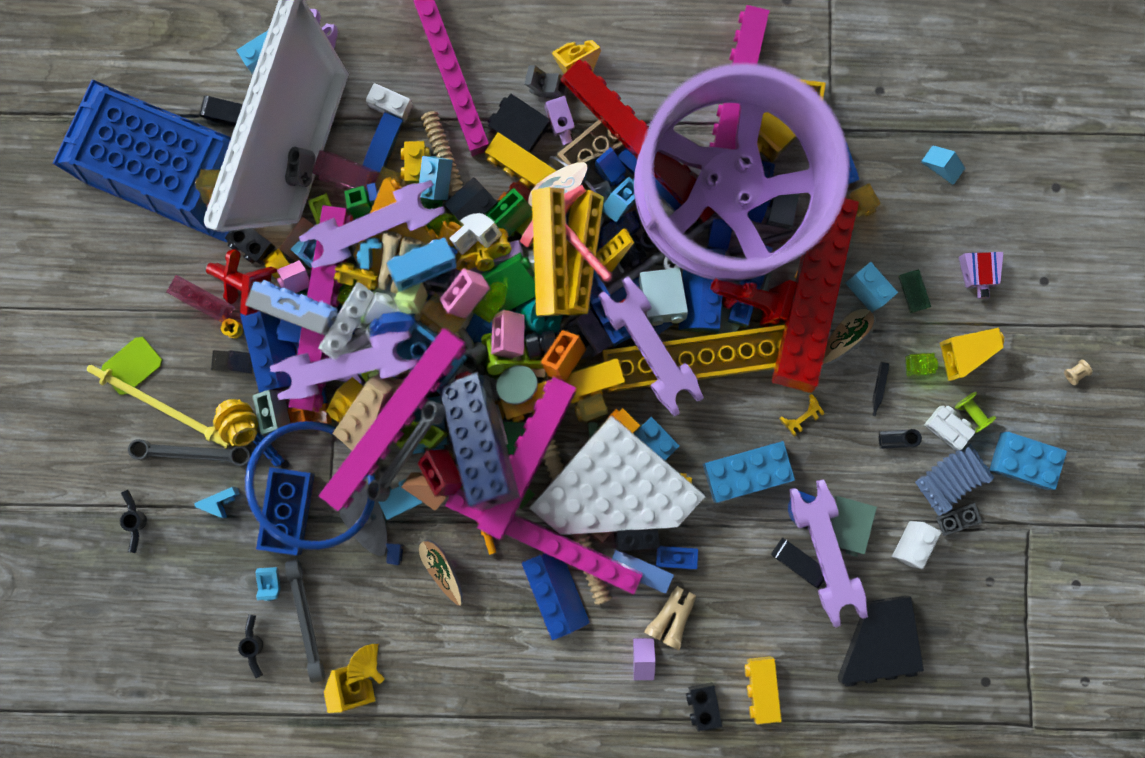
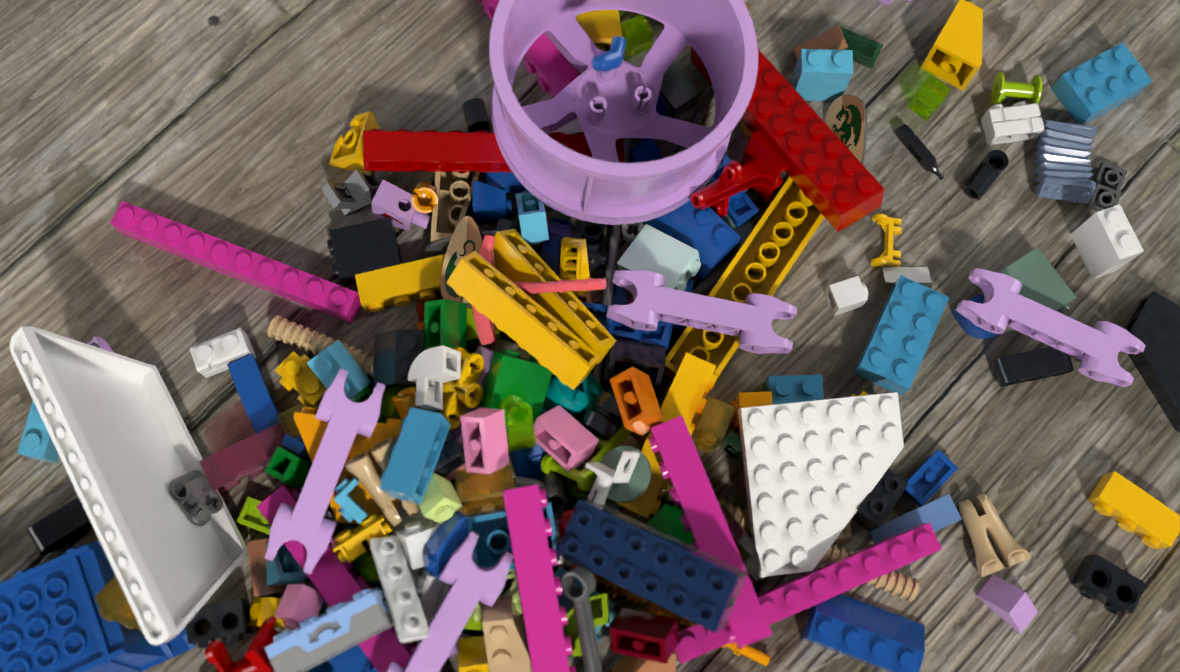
camera: 45 degrees left, 10 degrees down
none -> light orange piece [412,179,438,213]
none -> black piece [462,98,491,133]
none -> white bracket [585,451,640,505]
none -> blue arm [592,36,626,72]
none -> clear neon green brick [621,14,654,57]
none -> clear smoke slope [720,504,761,581]
none -> nougat slope [794,25,848,60]
none -> white brick [824,276,868,316]
none -> white sticker [882,267,931,283]

